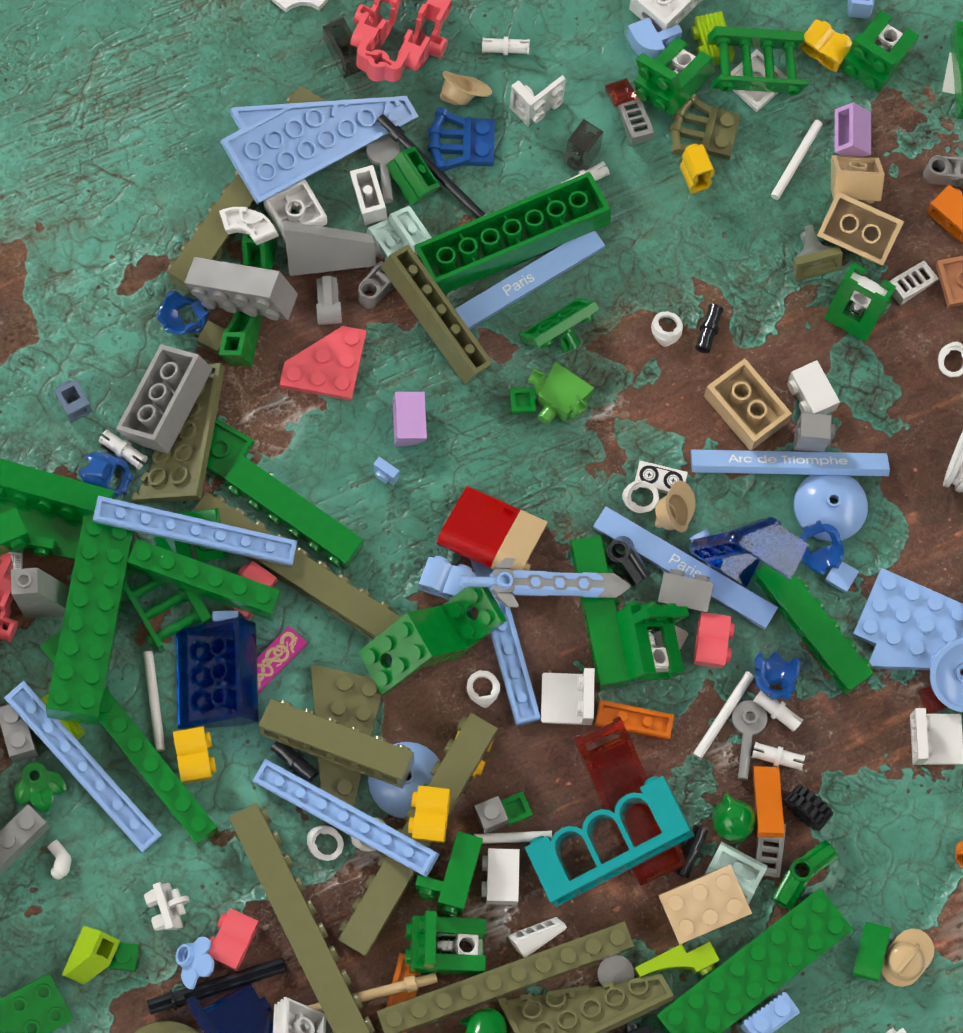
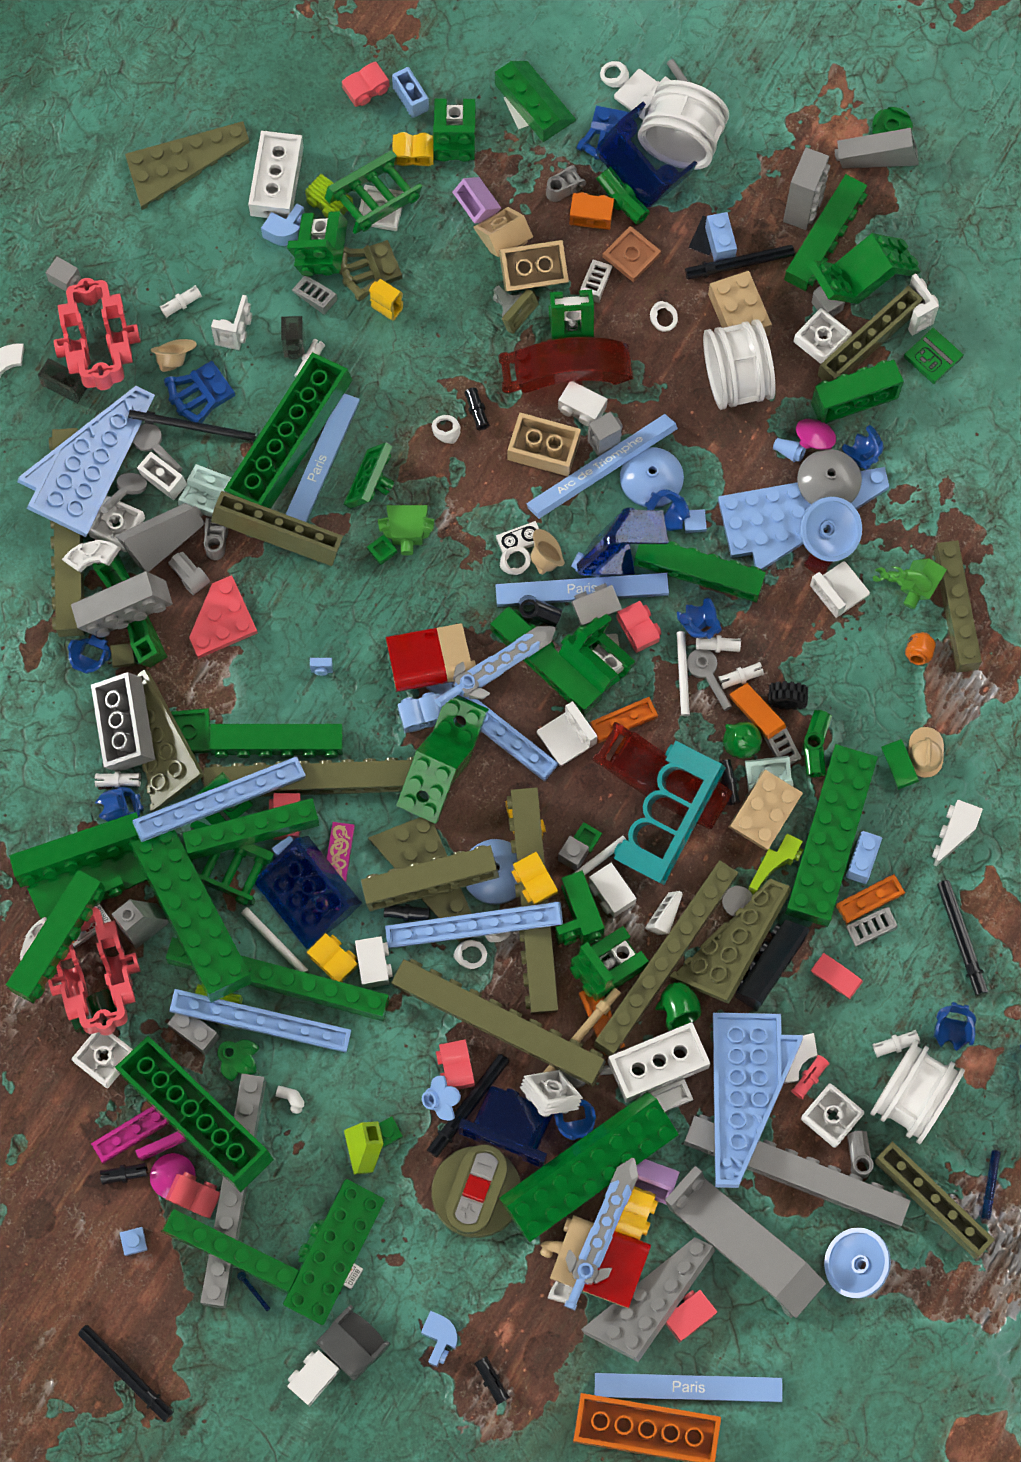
camera: 30 degrees left, 0 degrees up
sand blue brick [54,379,93,423] -> none
white hips [144,882,190,931] -> none
green brick [386,147,441,205] -> none
lavender brick [392,392,427,447] -> none
white piece [467,670,500,708] -> none
clear red tile [605,78,636,107] -> none
white bar [771,120,823,200] -> none
none -> light grey piece [100,473,147,514]
none -> white brick [355,936,393,989]
none -> clear red windscreen [498,337,634,393]

